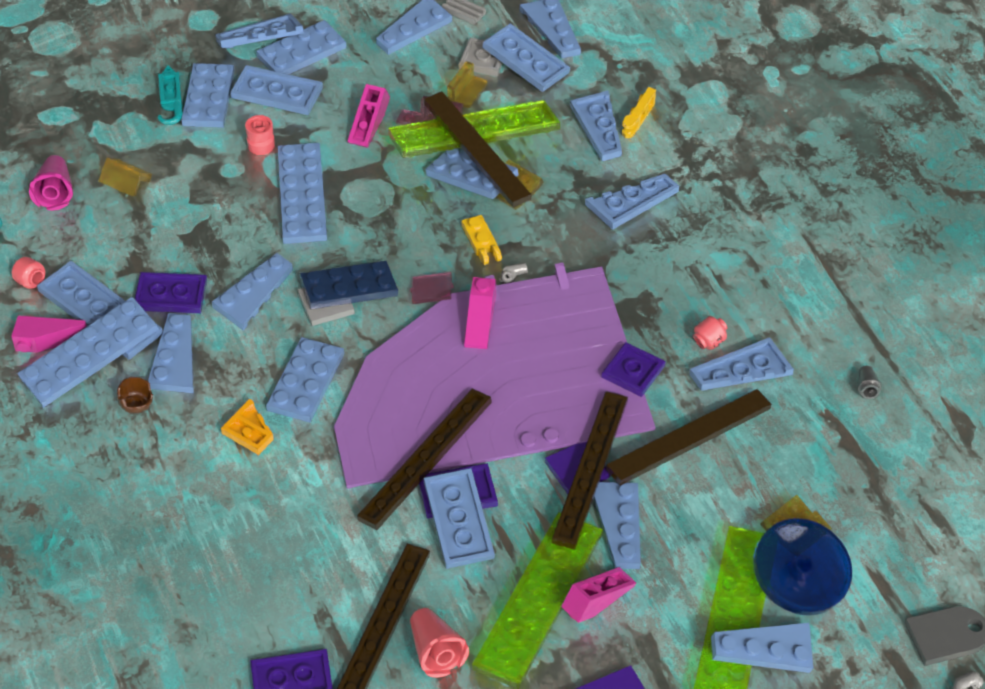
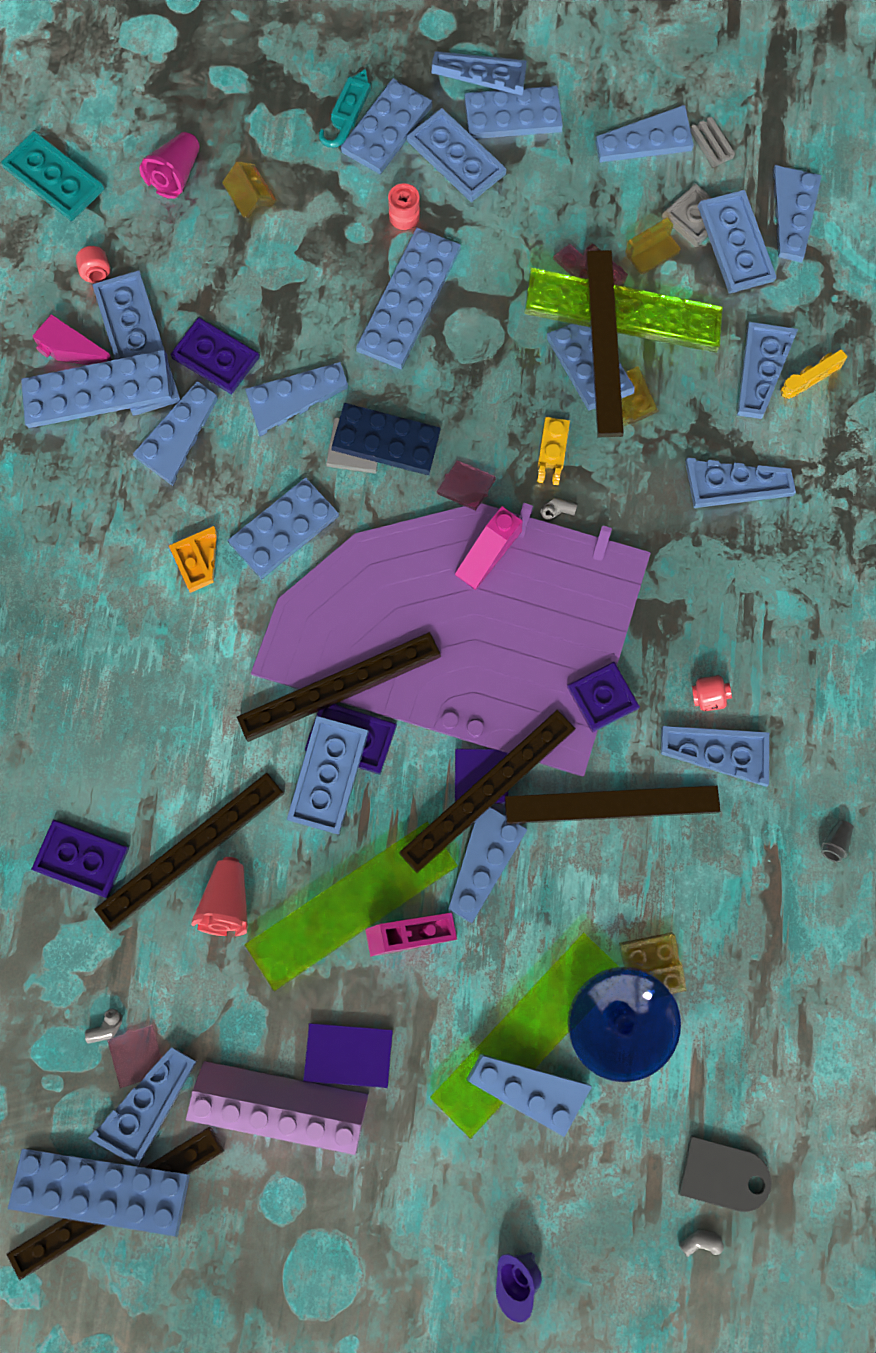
camera: 30 degrees right, 25 degrees up
reddish brown hair [117,377,153,414] -> none
dark pink slope [347,84,390,148] -> none

